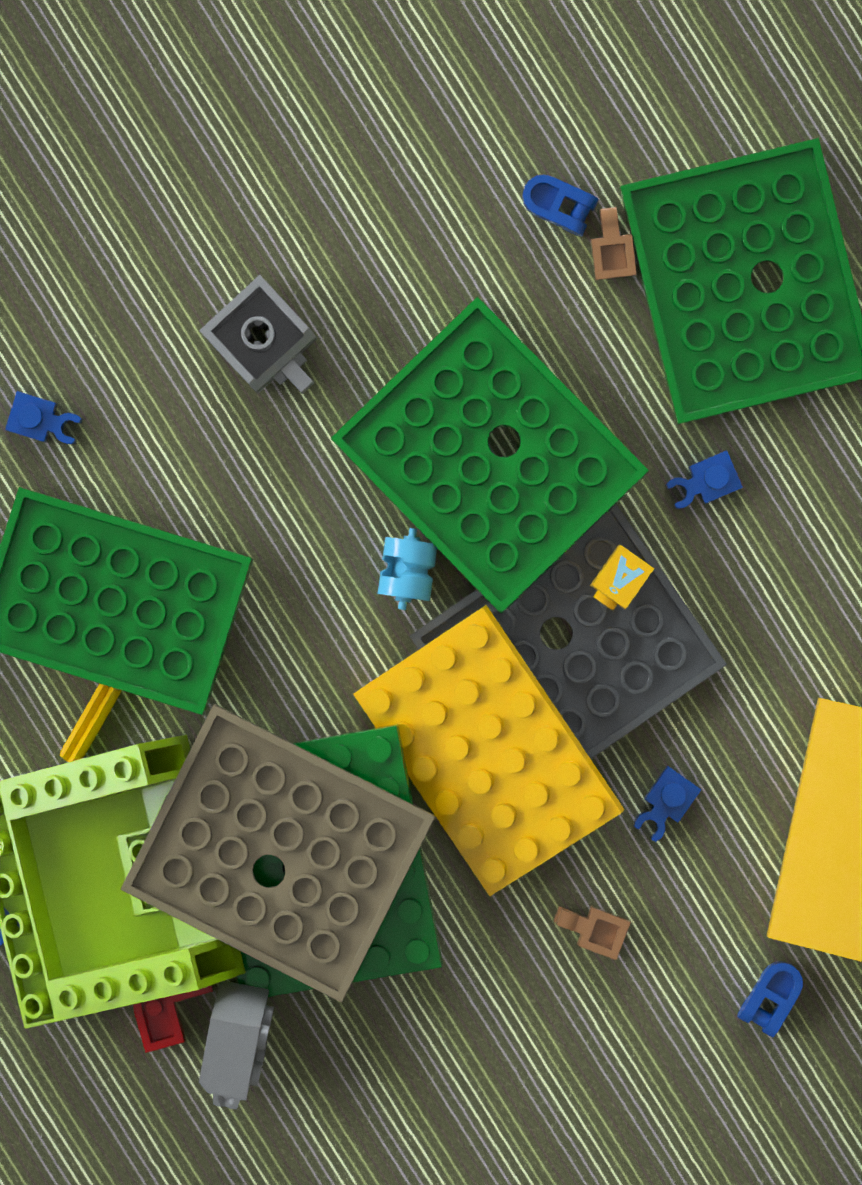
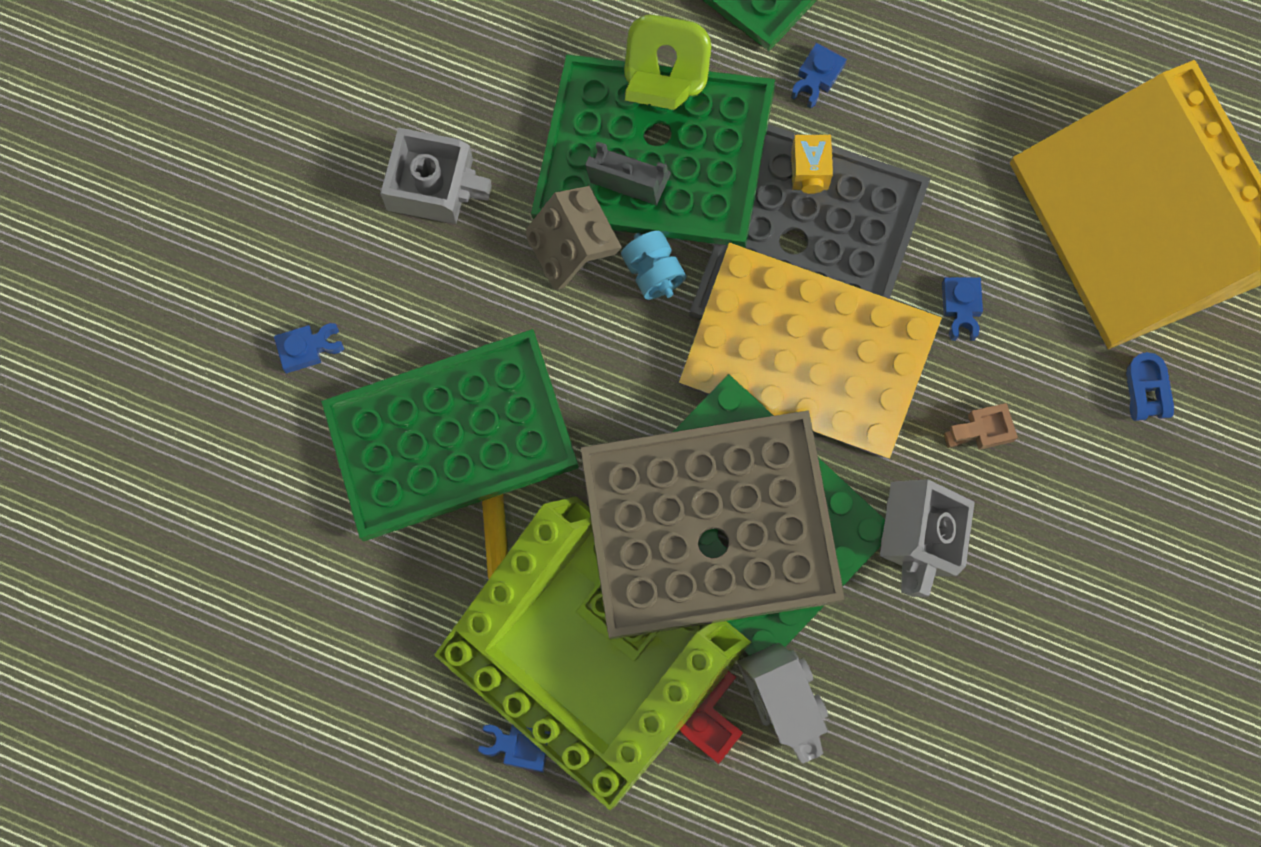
camera: 35 degrees left, 15 degrees down
none -> dark tan bracket [526,186,622,290]
none -> dark grey hinge [585,142,670,205]
none -> lime piece [624,14,711,110]
none -> light grey hinge [880,479,975,597]

